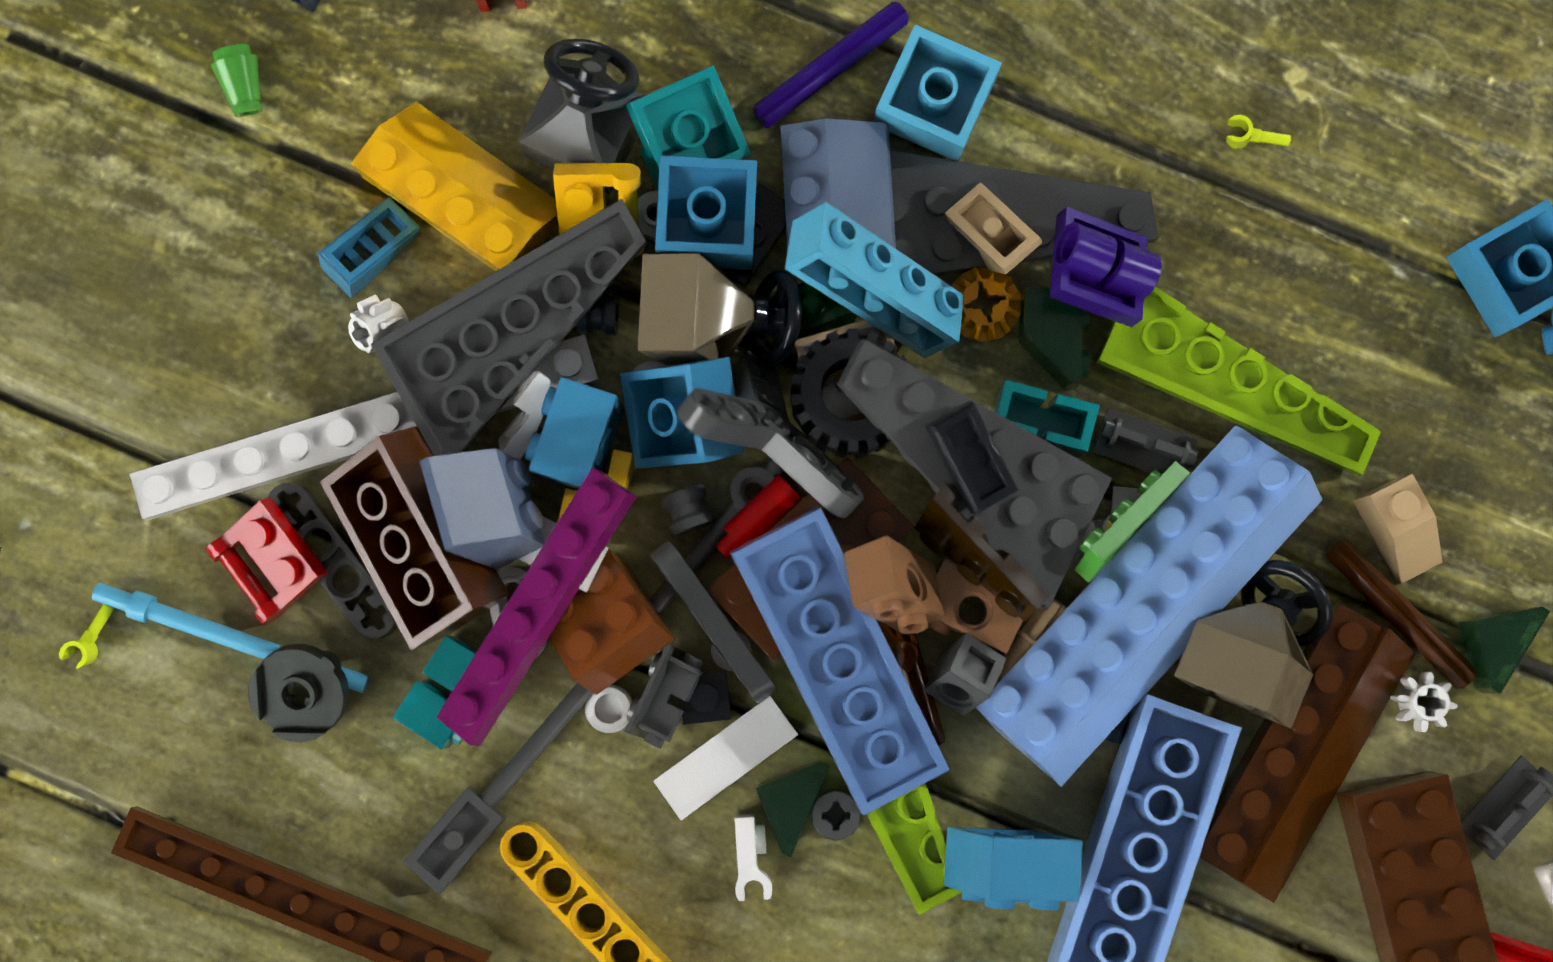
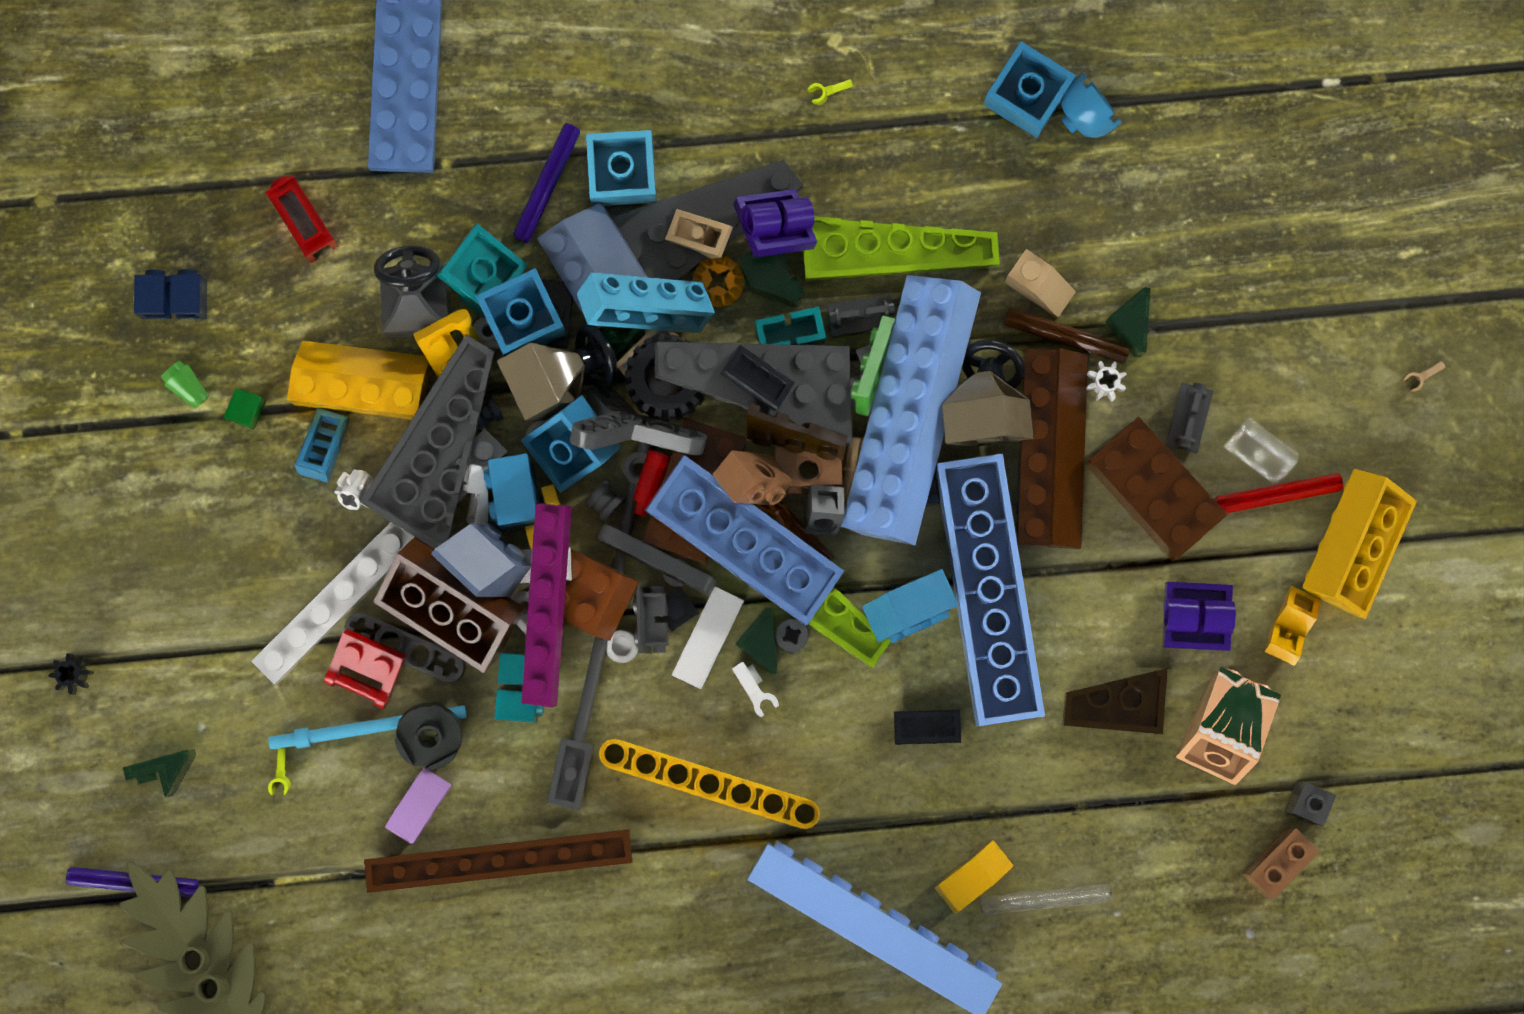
camera: 30 degrees left, 0 degrees up
none -> green slope [223,388,266,430]
none -> lavender slope [385,767,451,845]

